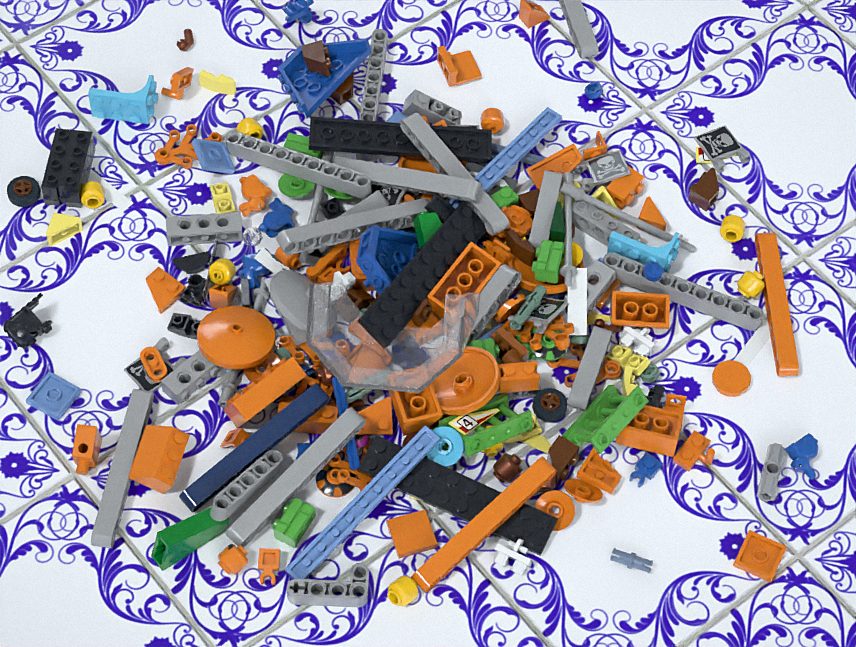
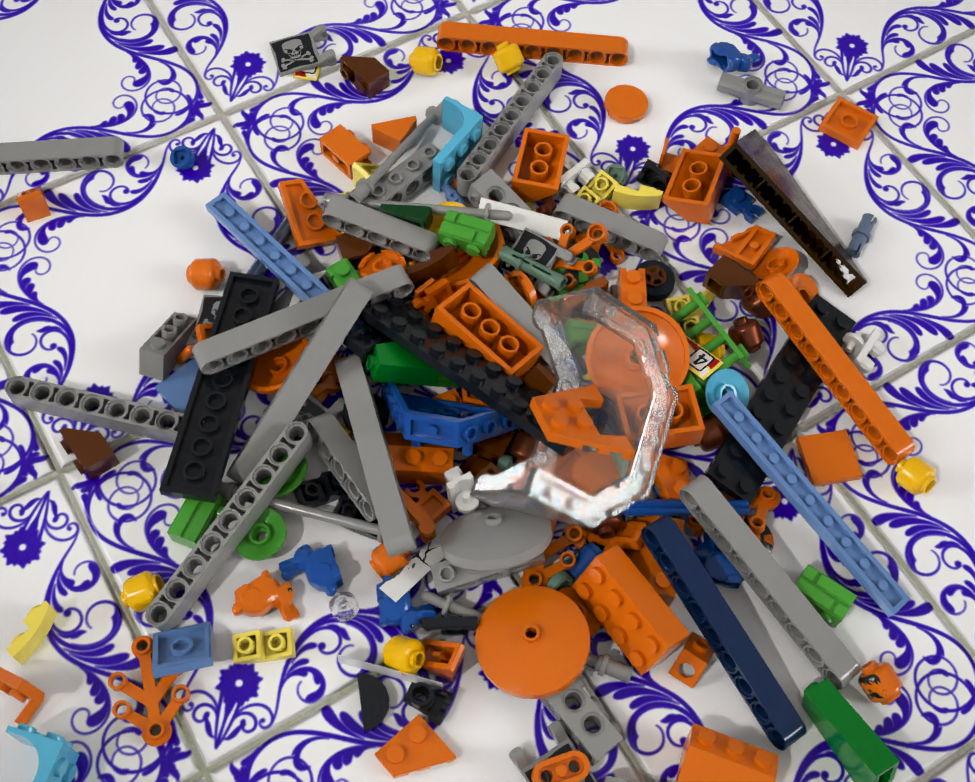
camera: 85 degrees left, 5 degrees up
light grey brick [166,212,243,246] -> none
black slope [167,313,202,340] -> none
light grey beam [210,449,283,522] -> none
orange plate [258,548,281,585] -> none
blue piece [278,38,372,119] -> none
light grey beam [287,563,369,608] -> none
reddish brown slope [302,40,332,76] -> none
orange bracket [437,46,482,87] -> none
bright green fence [562,385,649,454] -> none
light grey flag [574,150,631,192] -> none
orange bracket [582,131,607,161] -> none
blue tile [643,262,663,281] -> none
white sticker [734,318,770,367] -> none
none -> orange wing [529,385,635,460]
none -> dark brown slope [719,129,868,298]

